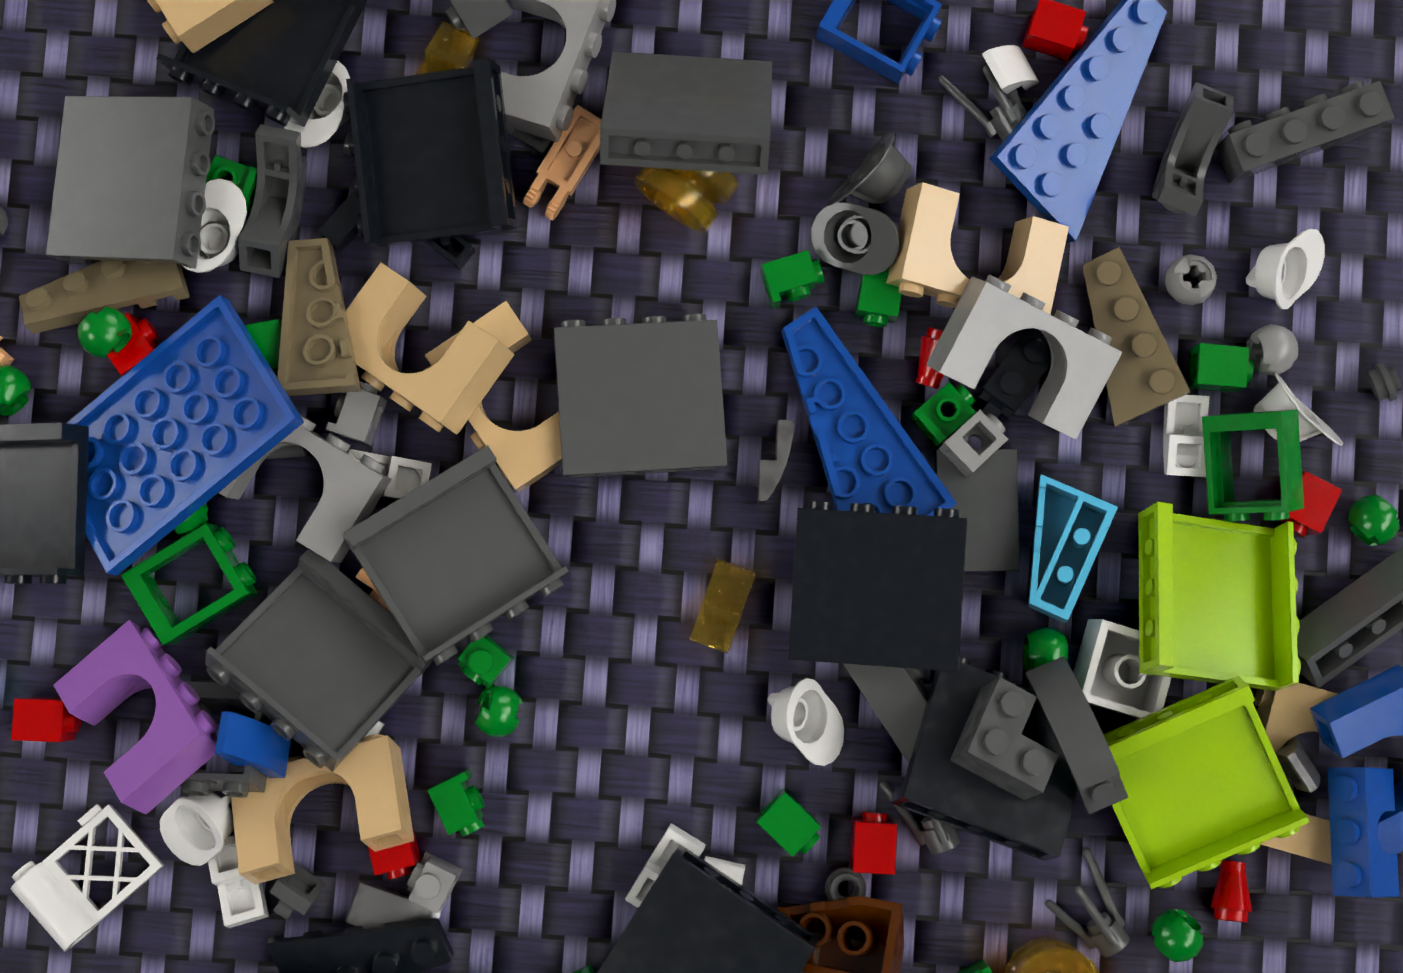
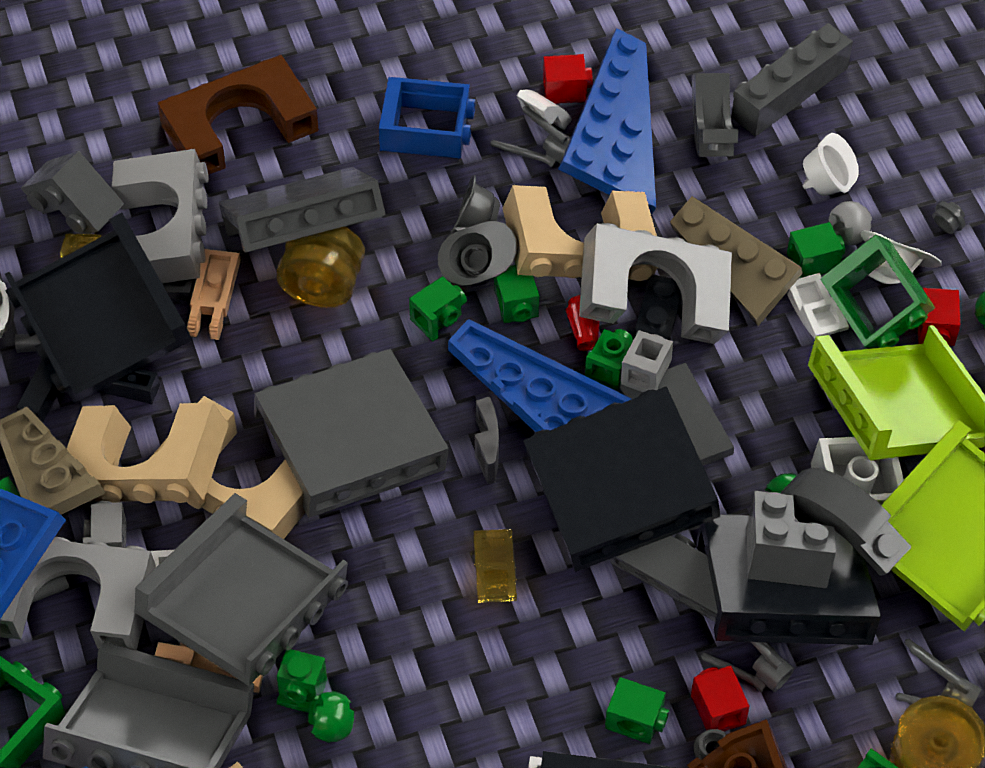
camera: 20 degrees left, 30 degrees down
white piece [767,678,844,766] -> none
medium azure wedge [1028,474,1118,624] -> none
light grey piece [1165,254,1217,305] -> none

